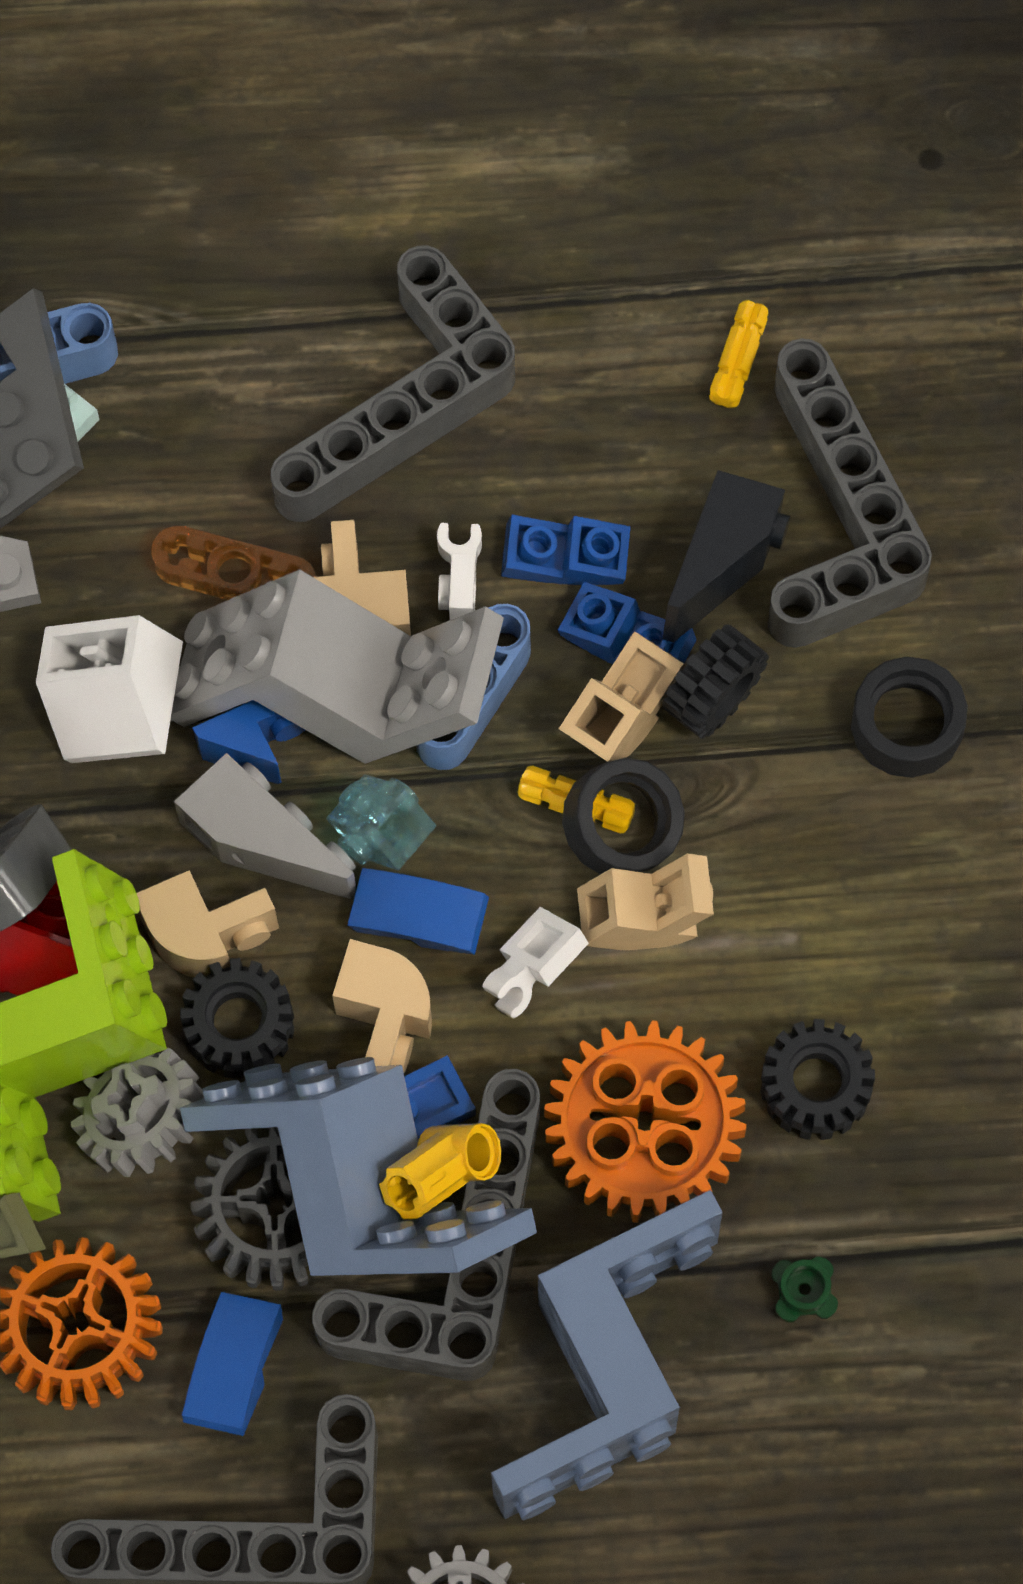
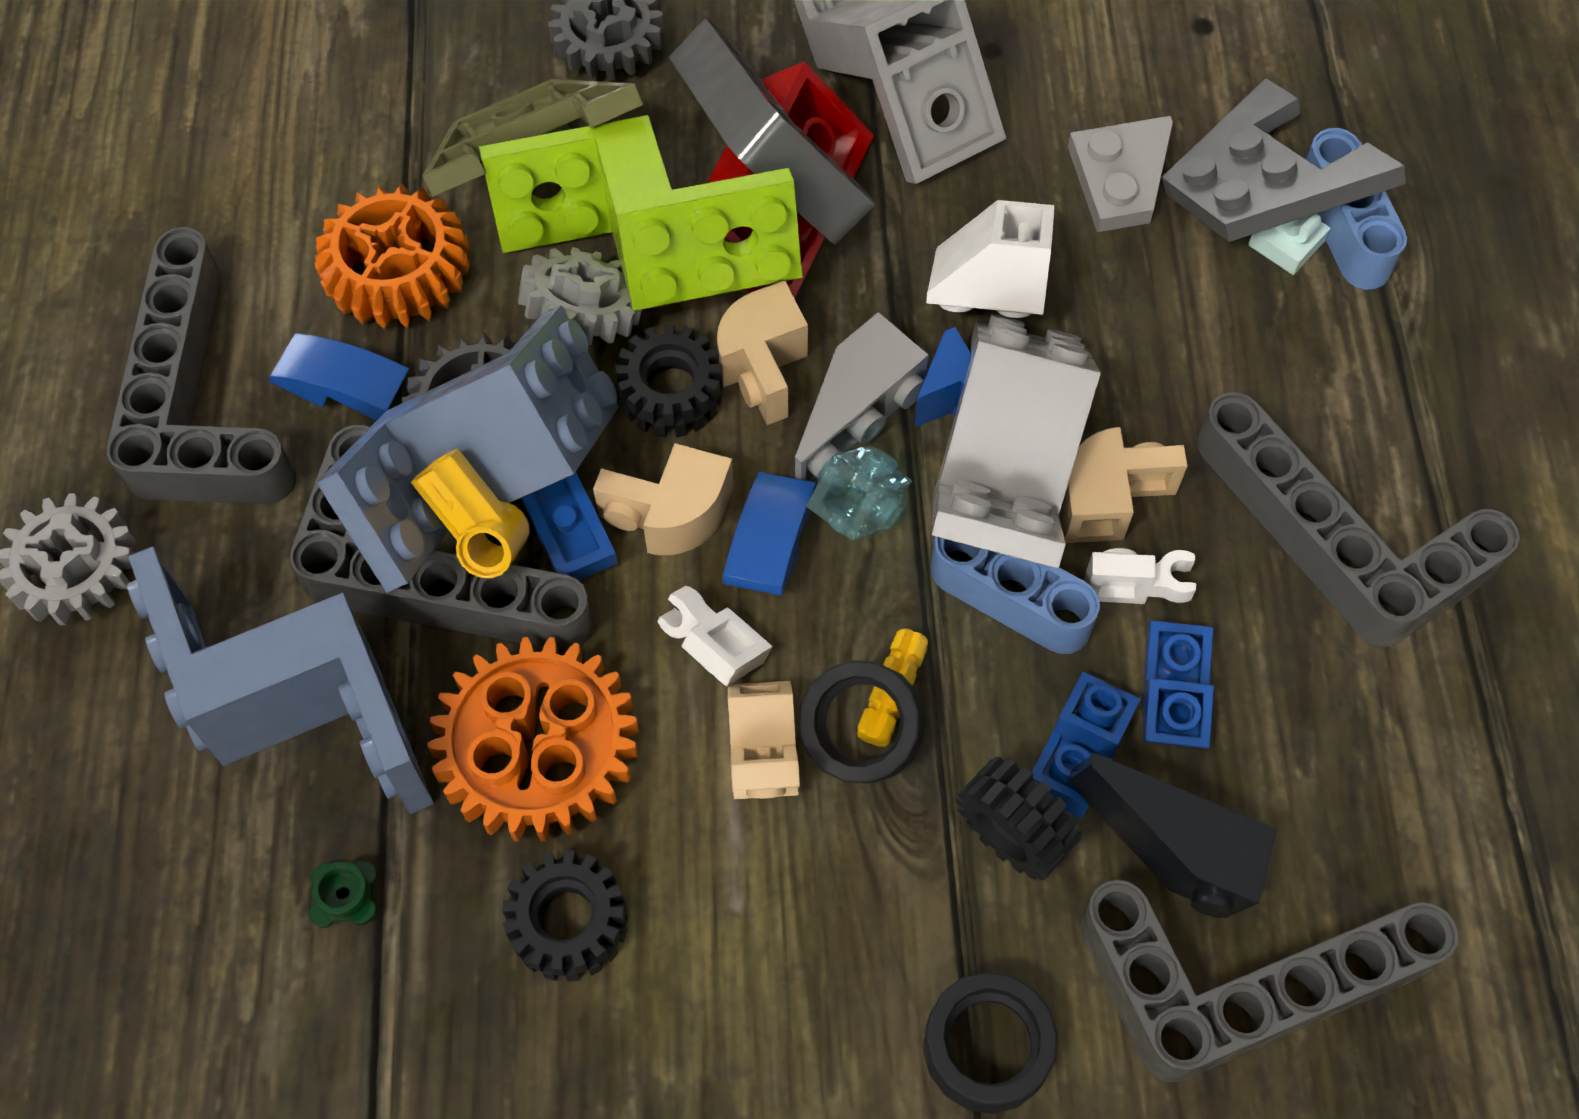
camera: 90 degrees right, 5 degrees down
clear orange beam [151,526,316,600] -> none
tan brick [559,631,686,762] -> none
yellow axle [709,300,769,408] -> none

